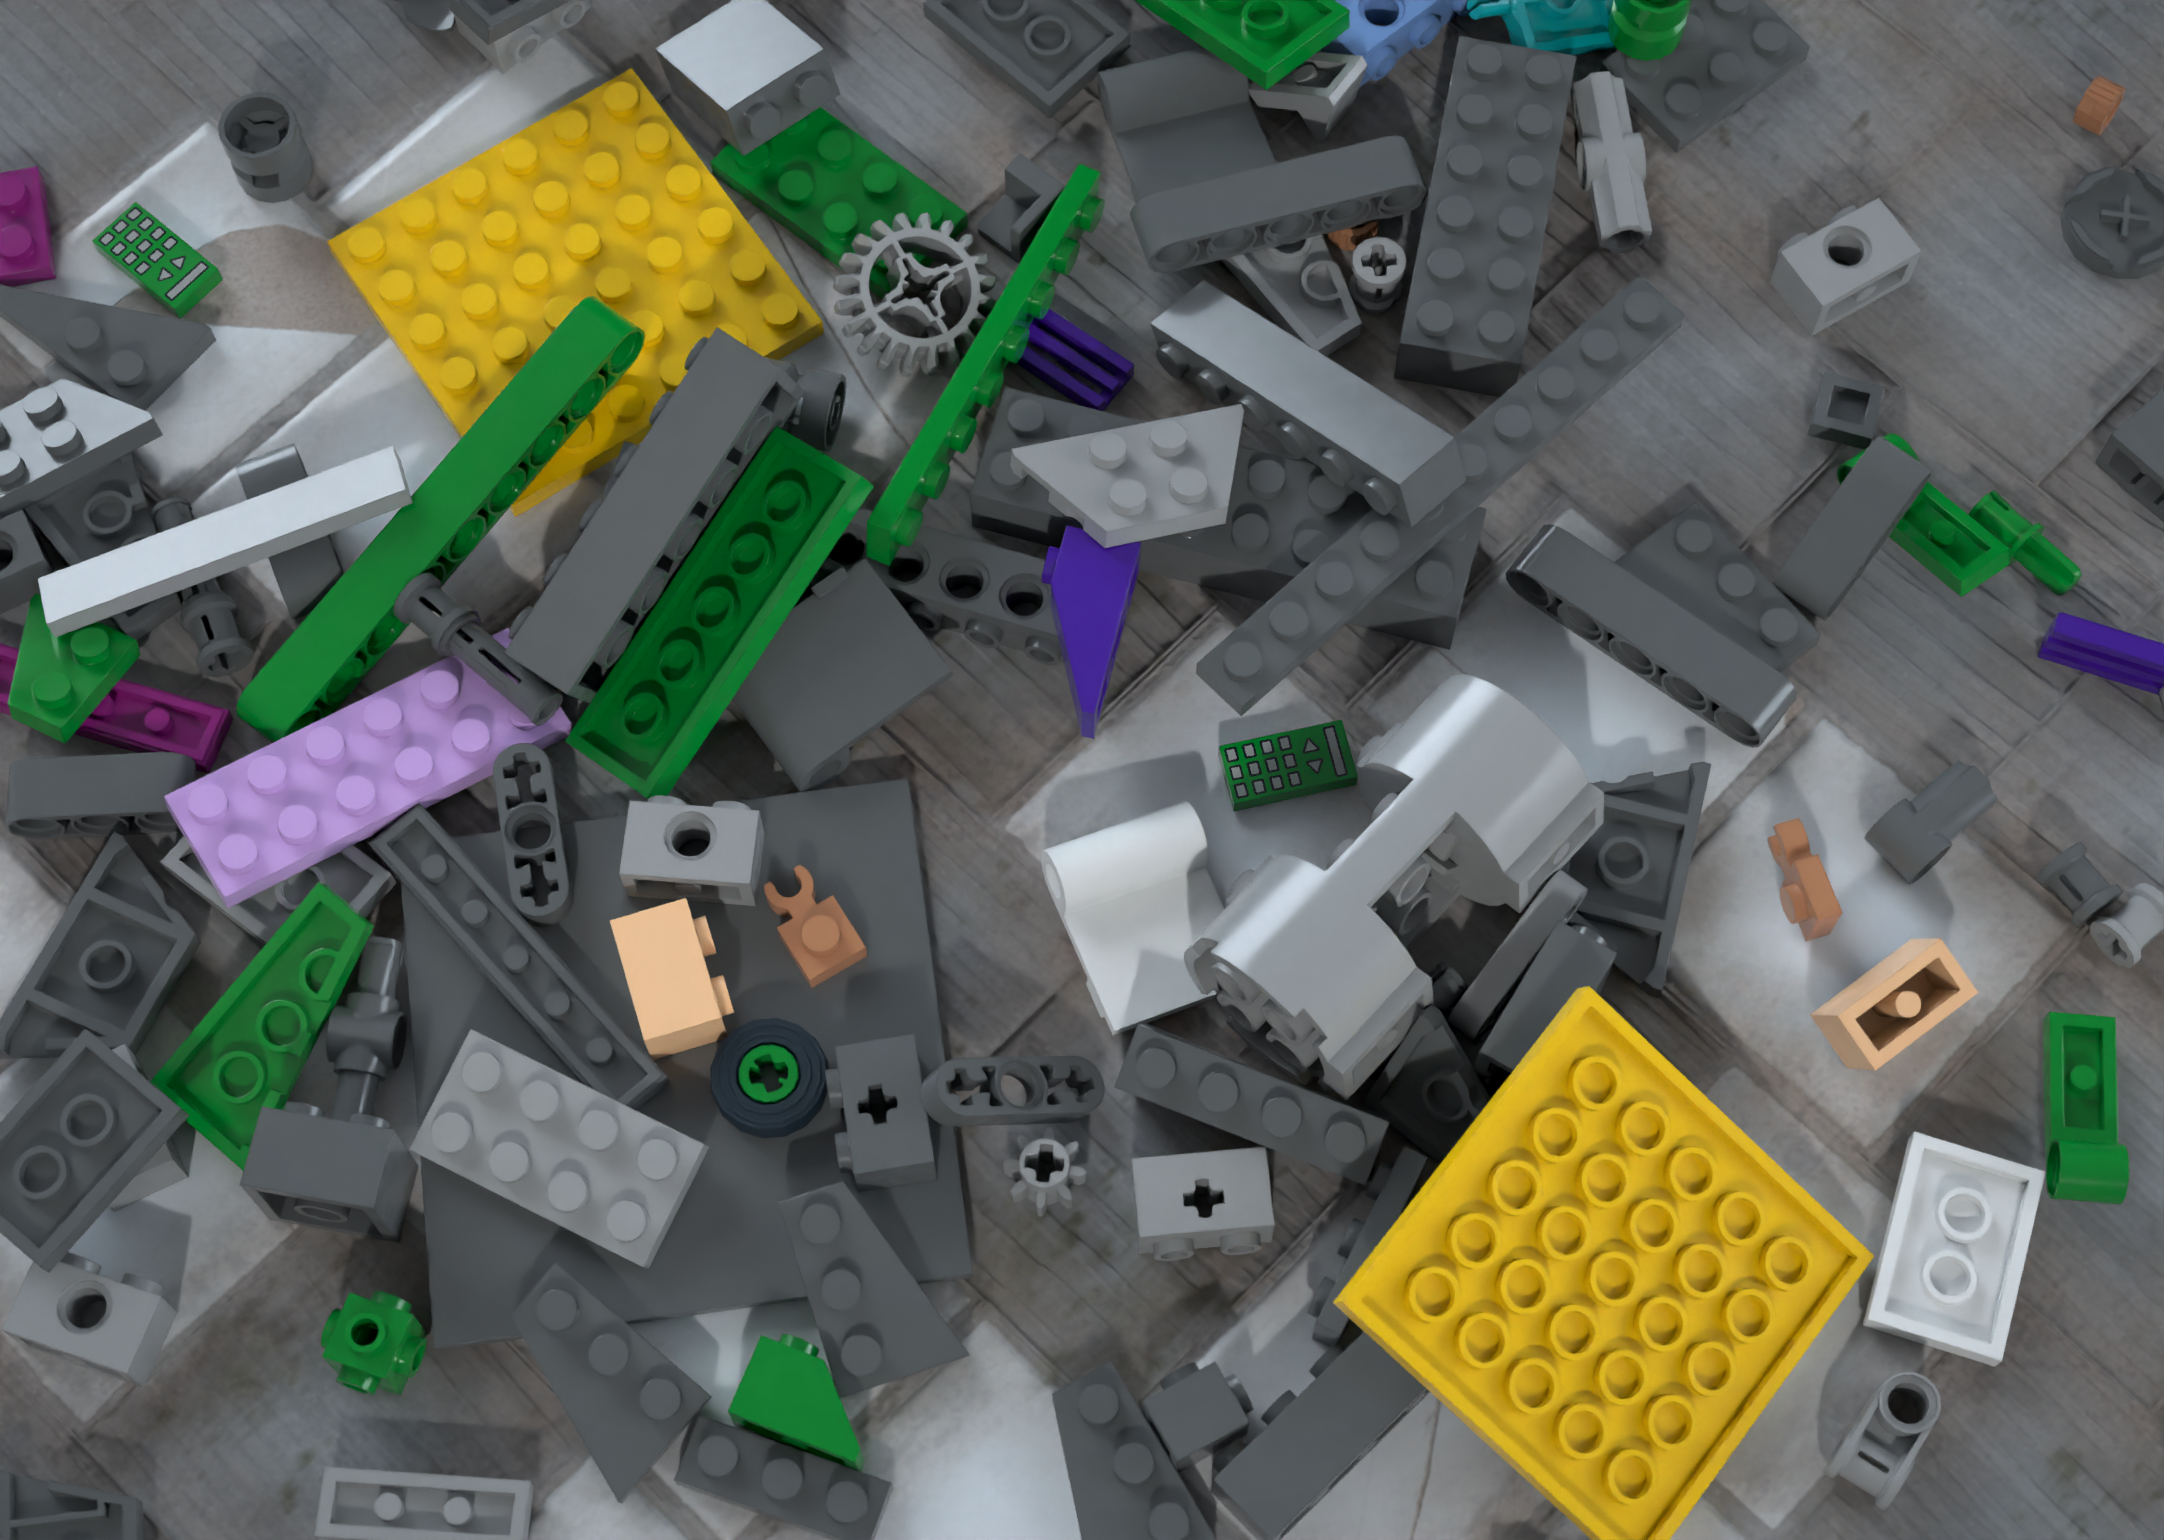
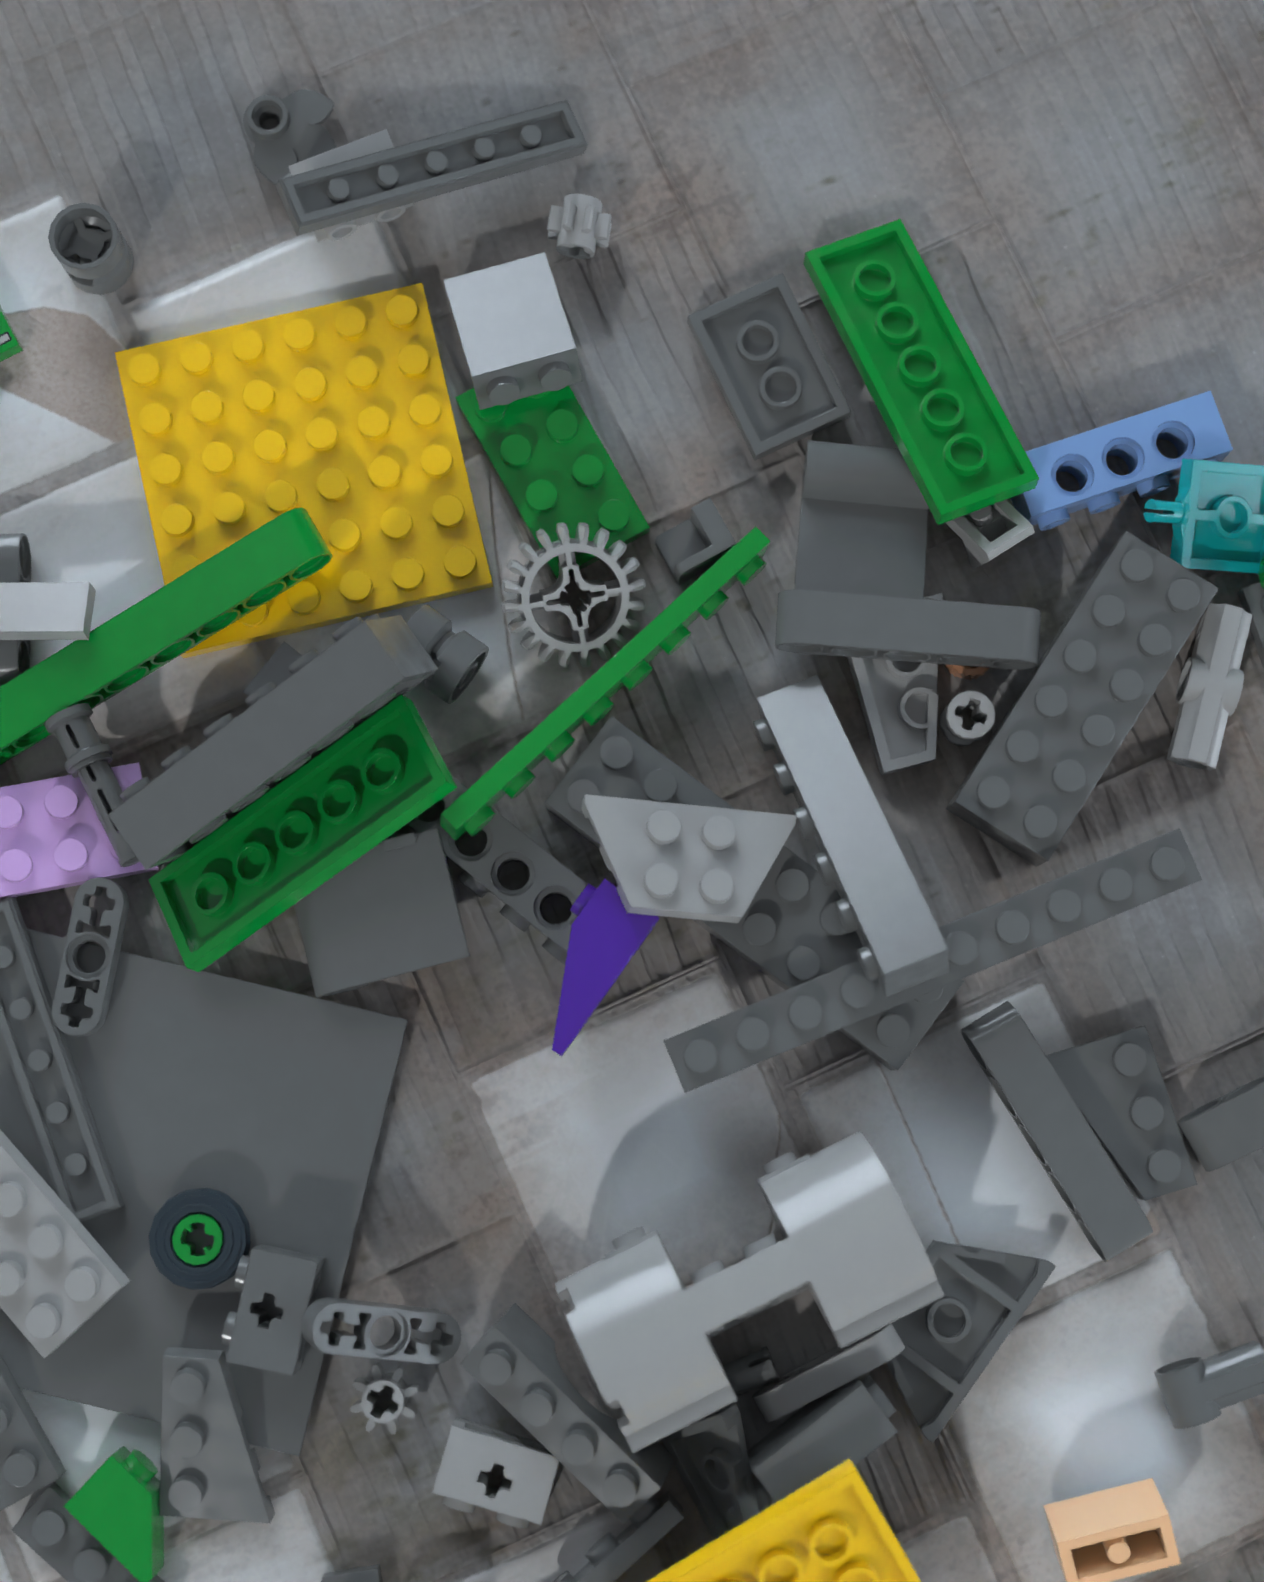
camera: 20 degrees right, 15 degrees up
light nougat brick [610,898,734,1060] -> none
light grey brick [619,796,765,906] -> none
nougat plate [764,865,868,988] -> none
dark purple tile [1016,309,1134,411] -> none
white door [1041,801,1225,1035] -> none
green tile [1218,719,1358,812] -> none
nougat plate [1767,818,1843,941] -> none

